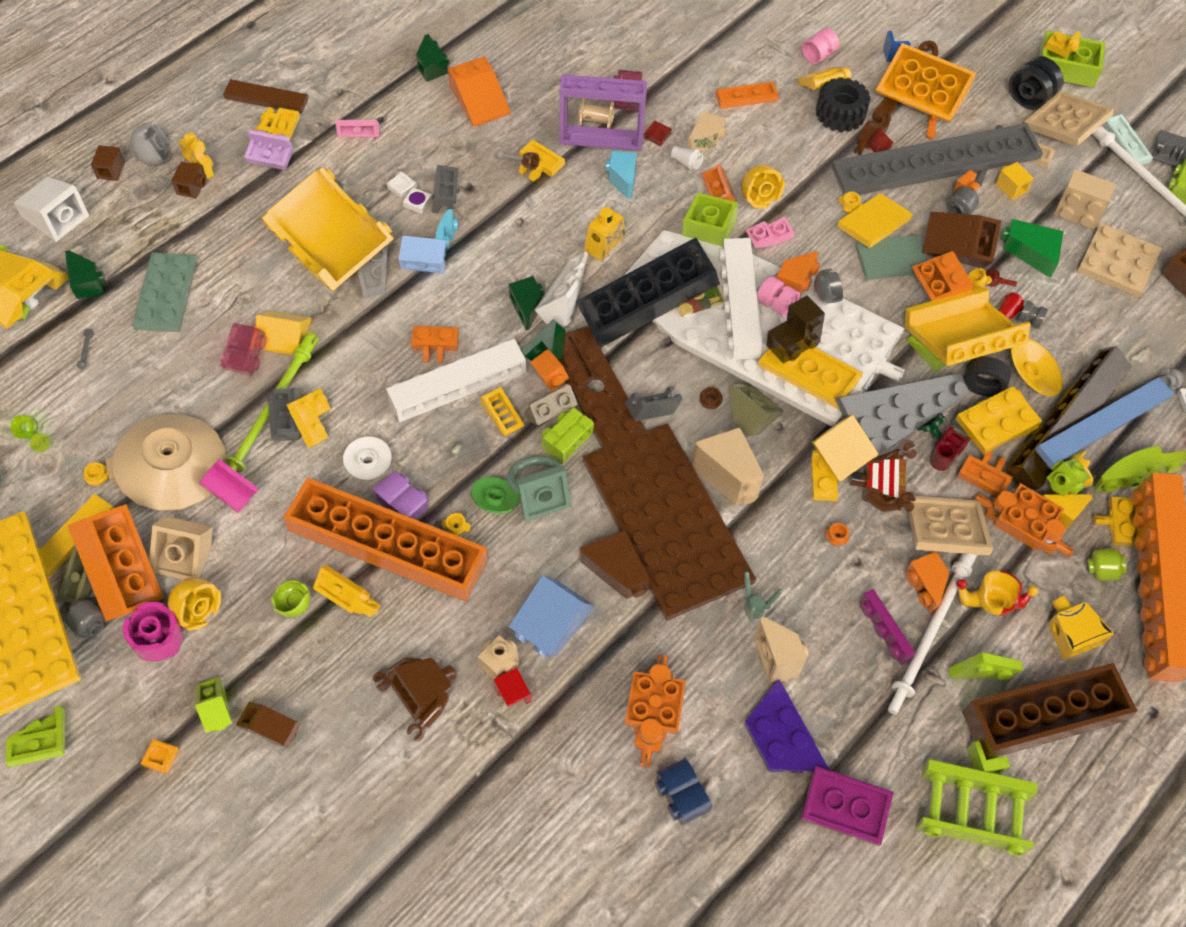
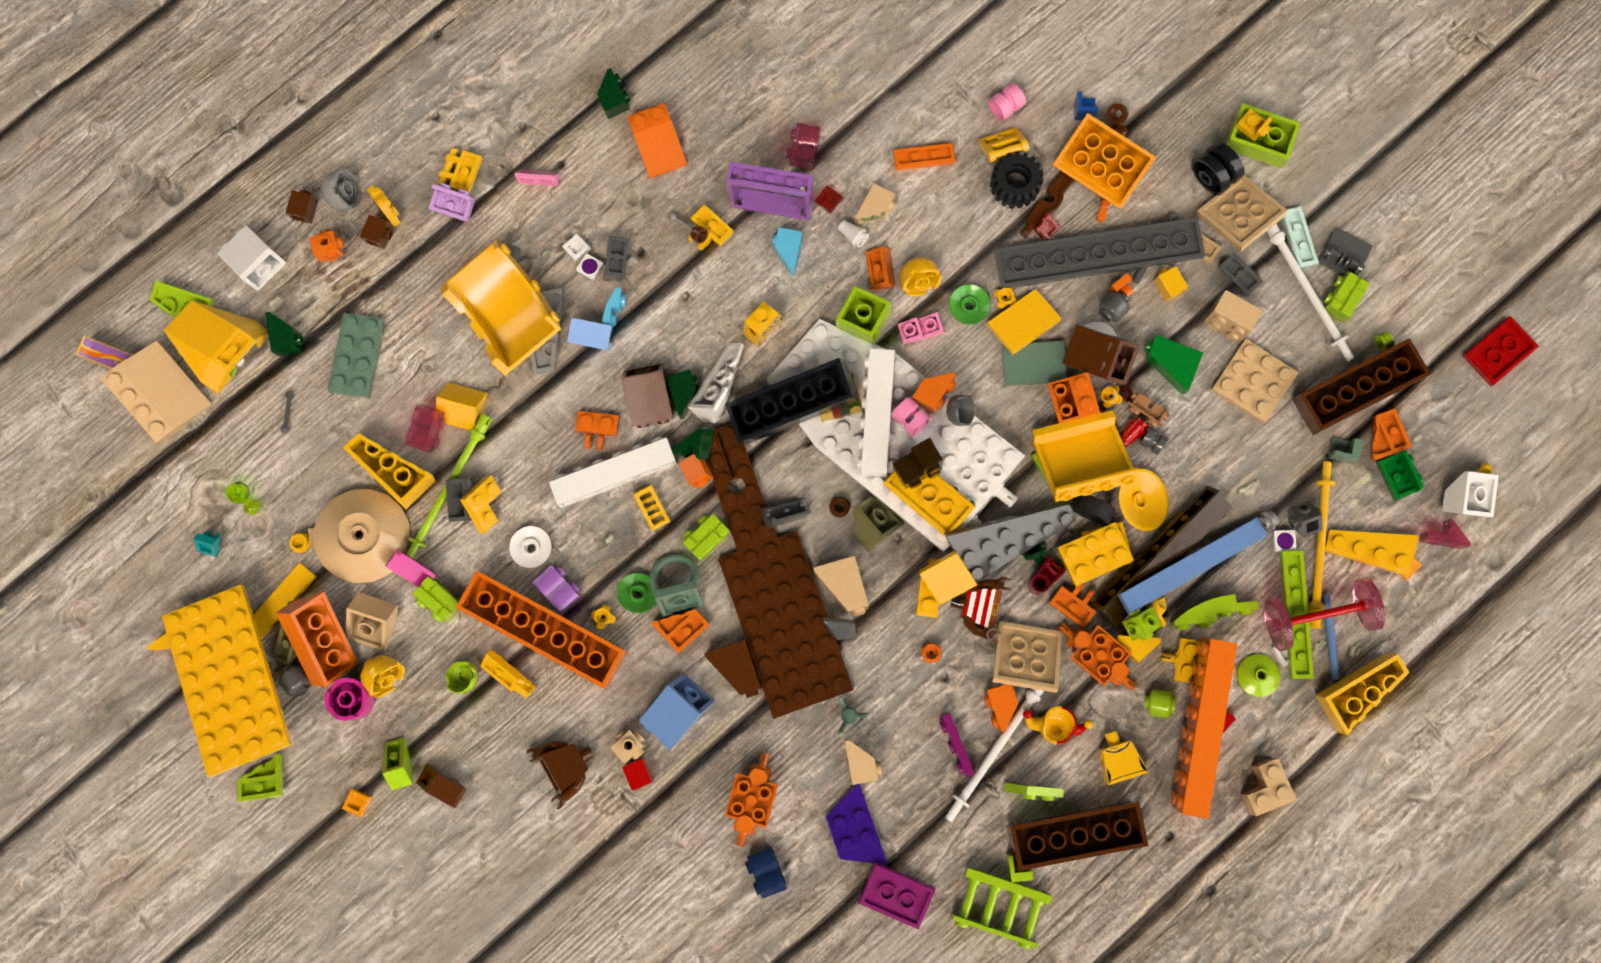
camera: 15 degrees right, 20 degrees up
reddish brown tile [223,79,308,114] -> none
bracket [524,384,578,426] -> none
none -> orange brick [309,230,345,262]
none -> yellow wedge [343,433,436,510]
none -> lime brick [413,576,460,623]
none -> slope [621,363,673,428]
none -> orange wing [651,609,710,654]
none -> dark grey piece [823,617,856,640]
none -> bright green dish [949,284,990,325]
none -> medium nougat hinge [1126,391,1170,428]
none -> dark grey hinge [1218,252,1263,296]

